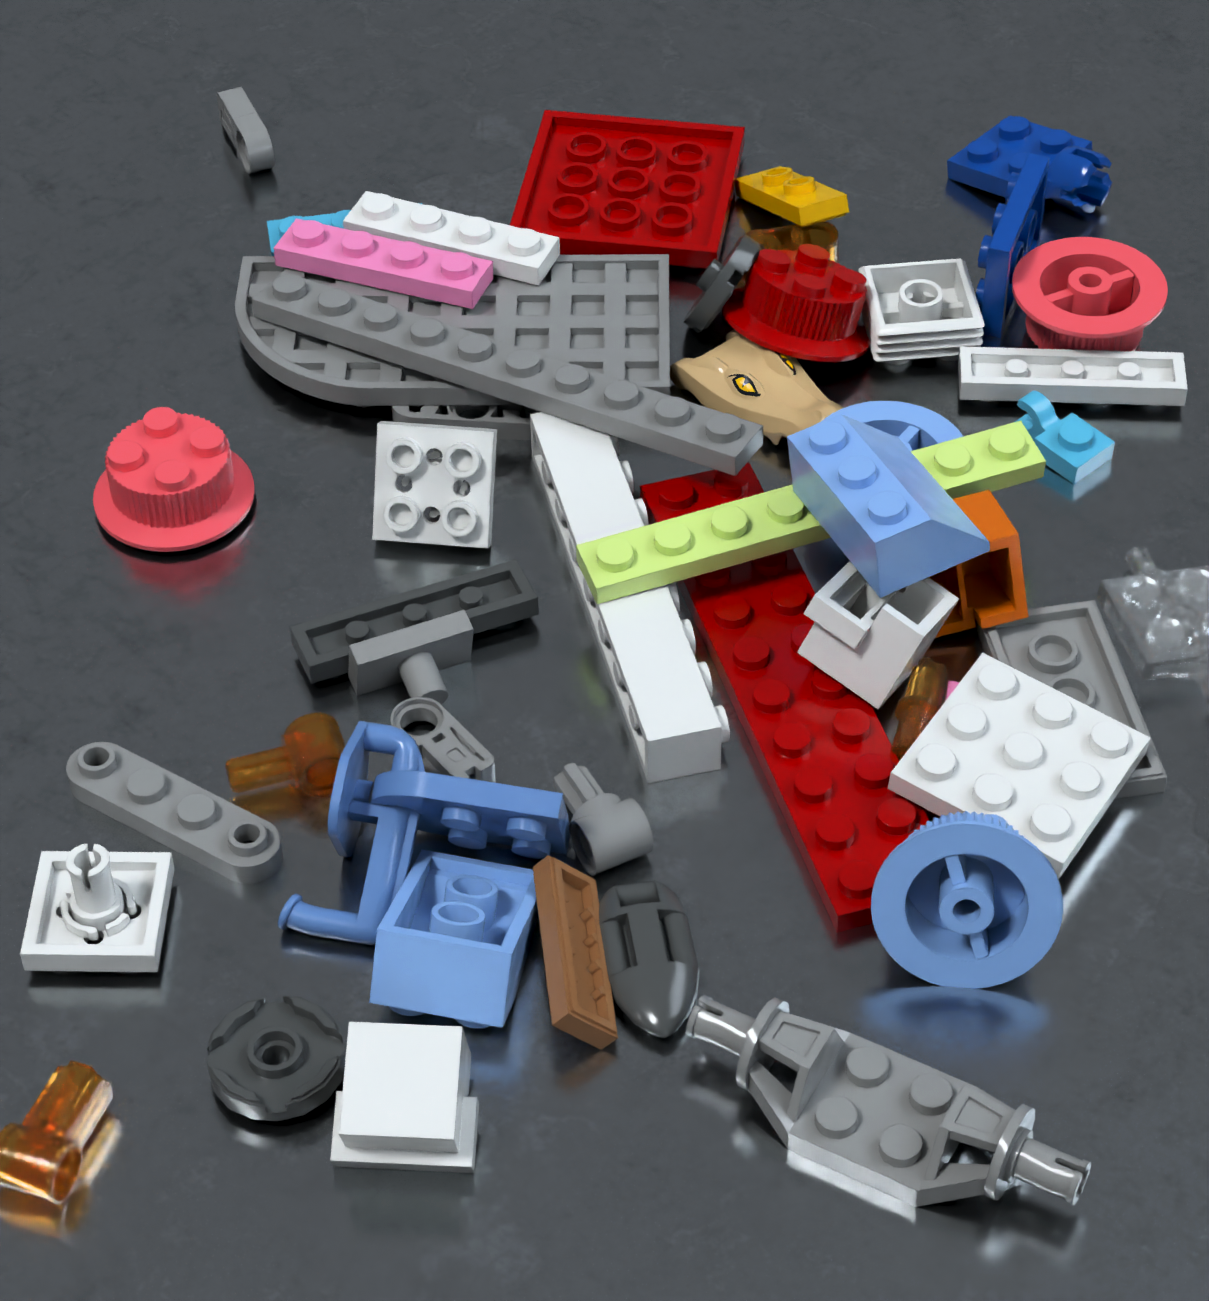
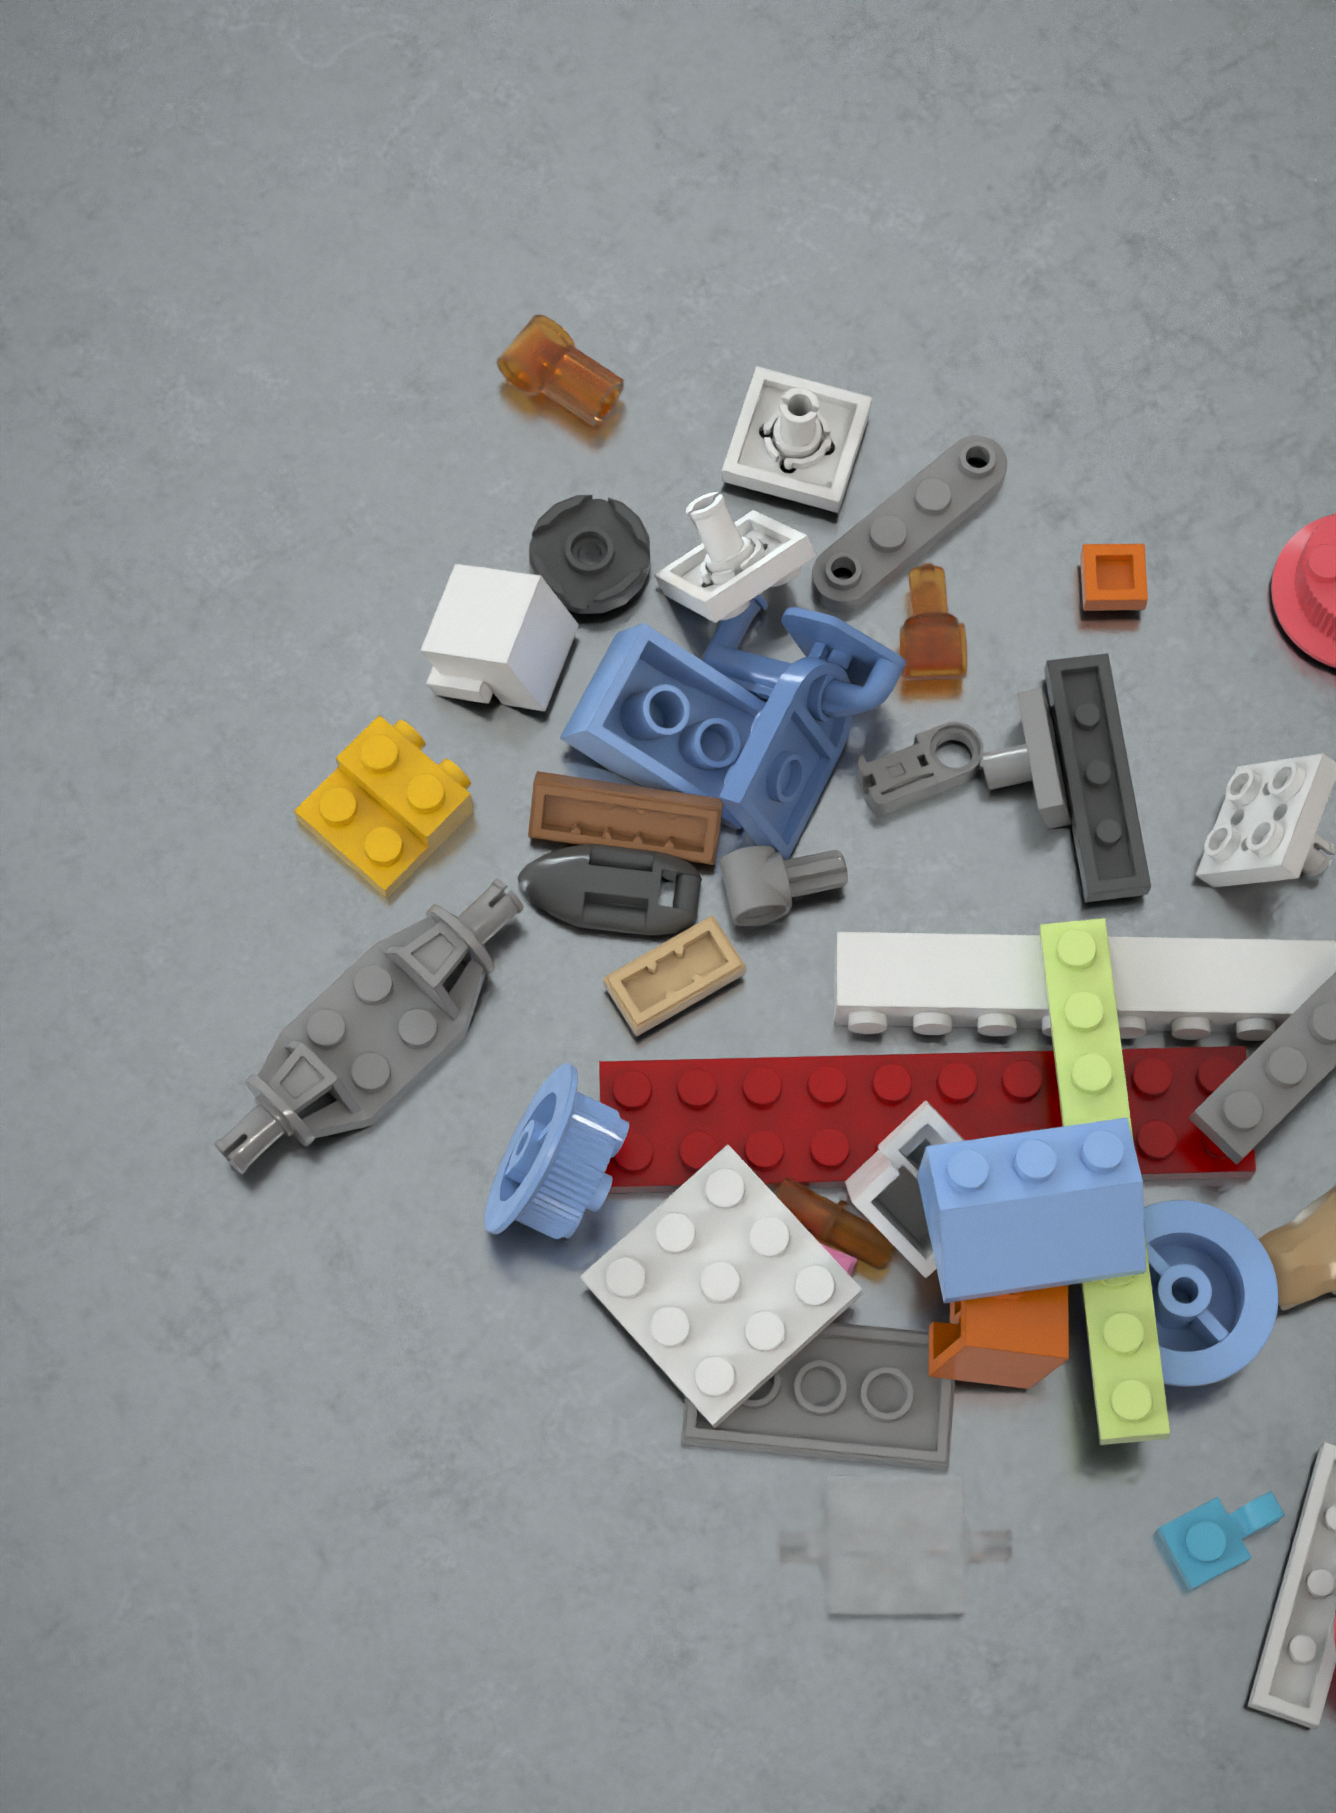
camera: 105 degrees right, 25 degrees up
none -> yellow plate [294,715,474,899]
none -> tan plate [603,915,746,1037]
none -> white plate [654,492,817,623]
none -> orange plate [1080,544,1148,611]

